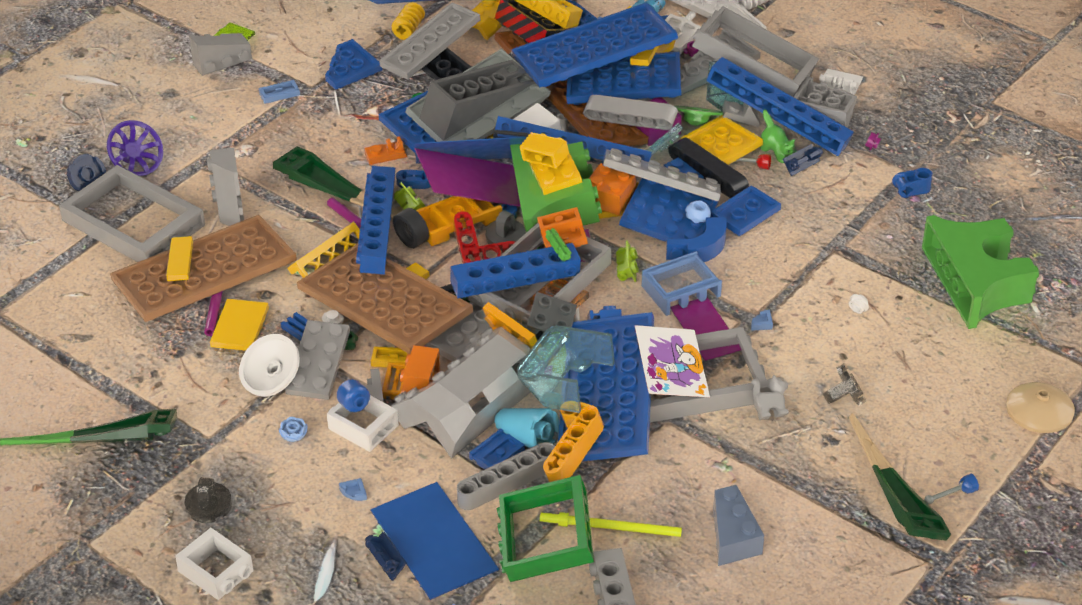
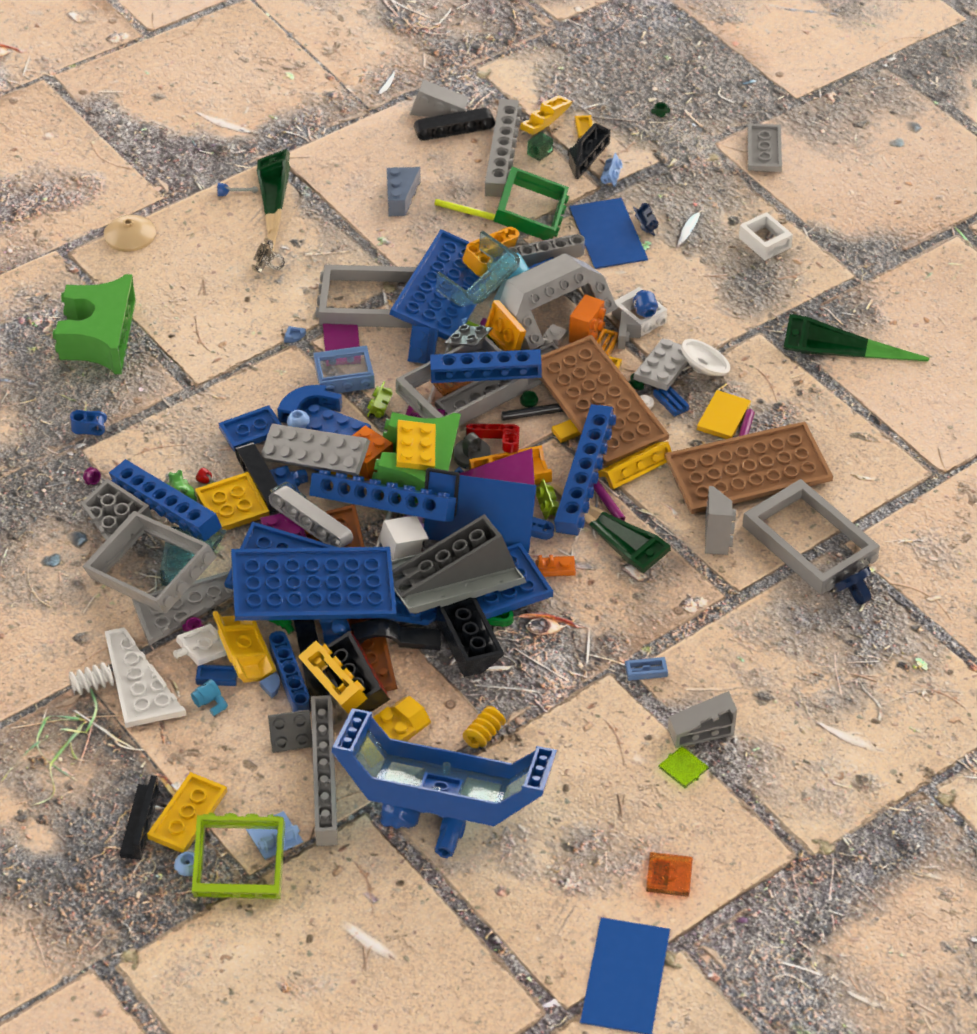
camera: 165 degrees left, 5 degrees up
dark purple wheel [106,120,163,176] -> none
yellow tile [166,236,193,281] -> none
clear smoke tile [184,477,232,523] -> none
light blue plate [279,416,308,442] -> none
blue plate [325,39,382,90] -> none
medium blue tile [339,478,367,501] -> none
light grey plate [379,2,481,79] -> none
black tyre [393,208,429,249] -> none
yellow brick [520,132,569,169] -> none
orange brick [537,207,588,248] -> none
bright green axle [545,228,572,261] -> none
sticker [635,325,710,398] -> none
bright green hat [675,105,723,126] -> none
light grey animal [751,375,789,420] -> none
dark blue hinge [783,144,823,176] -> none
white hinge [819,69,863,95] -> none
white plate [848,294,869,314] -> none

